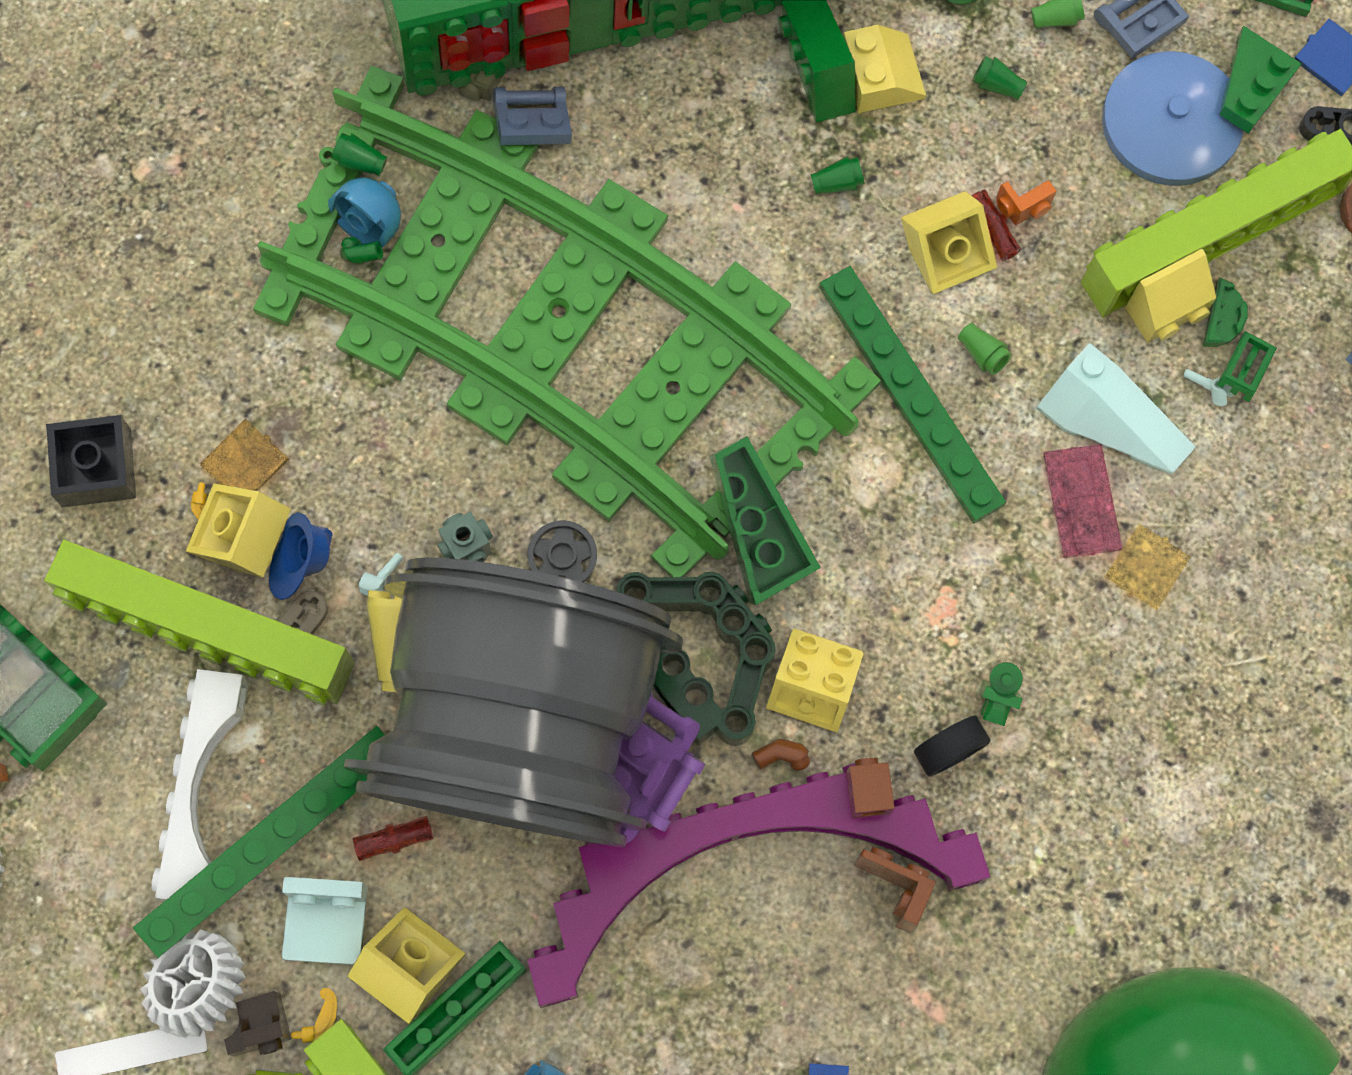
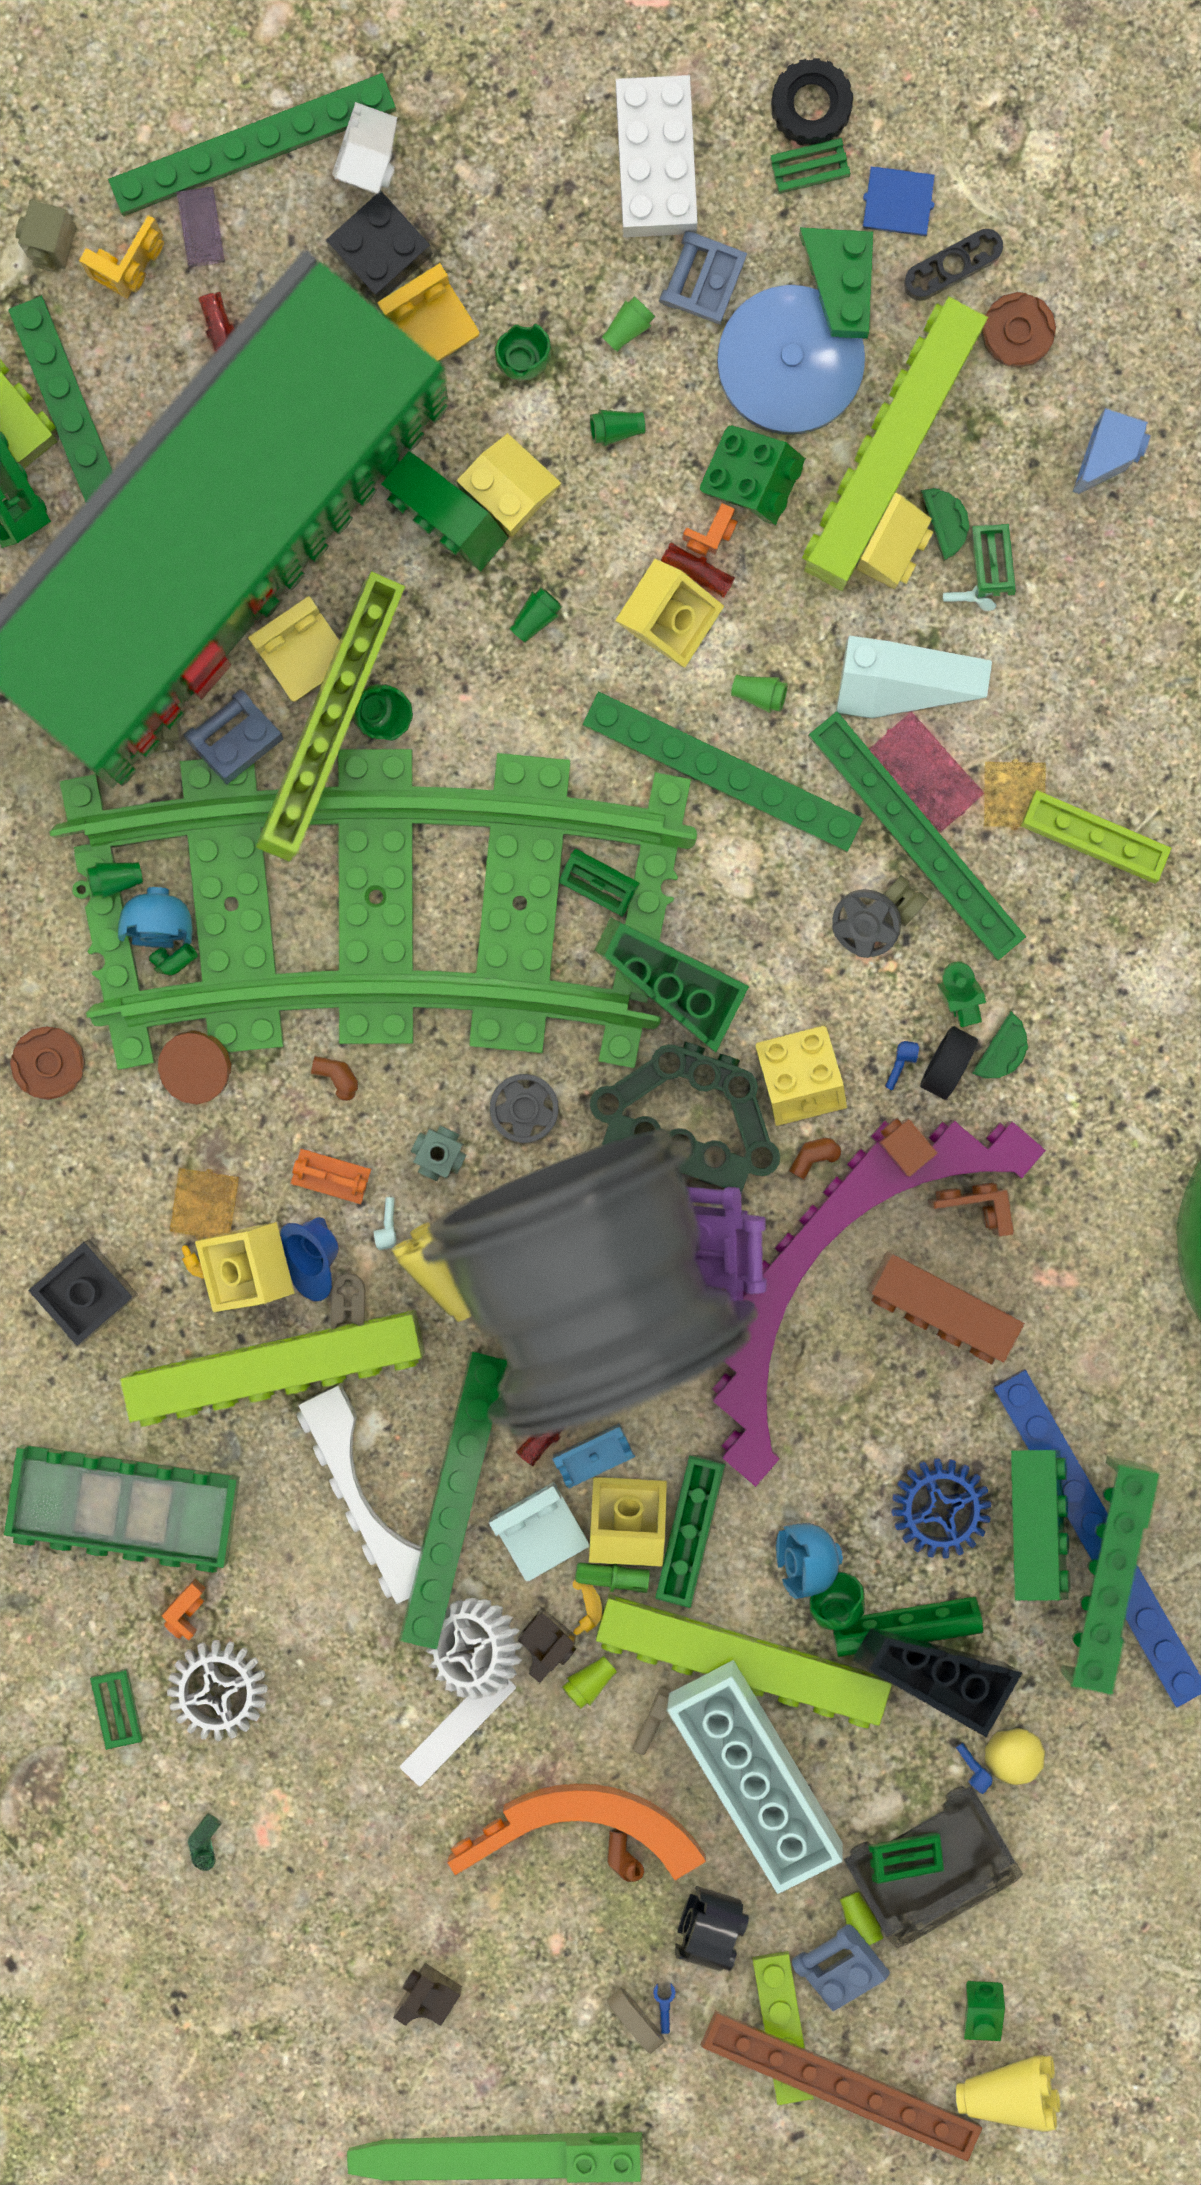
camera: 30 degrees left, 15 degrees up
none -> dark orange tile [10,1026,85,1100]
none -> dark orange tile [158,1030,232,1105]
none -> light yellow bracket [248,596,339,702]
none -> lime brick [256,571,405,862]
none -> orange hinge [290,1148,371,1204]
none -> dark orange arm [311,1056,358,1101]
none -> green hair [353,684,413,741]
none -> dark azure hinge [553,1423,635,1488]
none -> green tile [559,848,640,917]
none -> bright green axle [575,1562,650,1593]
none -> green bracket [700,425,806,525]
none -> green plate [808,711,1026,961]
none -> dark grey wheel [832,889,901,958]
none -> dark orange brick [867,1251,1025,1365]
none -> olive wheel [883,875,929,927]
none -> blue hand [885,1041,919,1090]
none -> green tile [971,1011,1028,1079]
none -> lime plate [1021,790,1172,884]

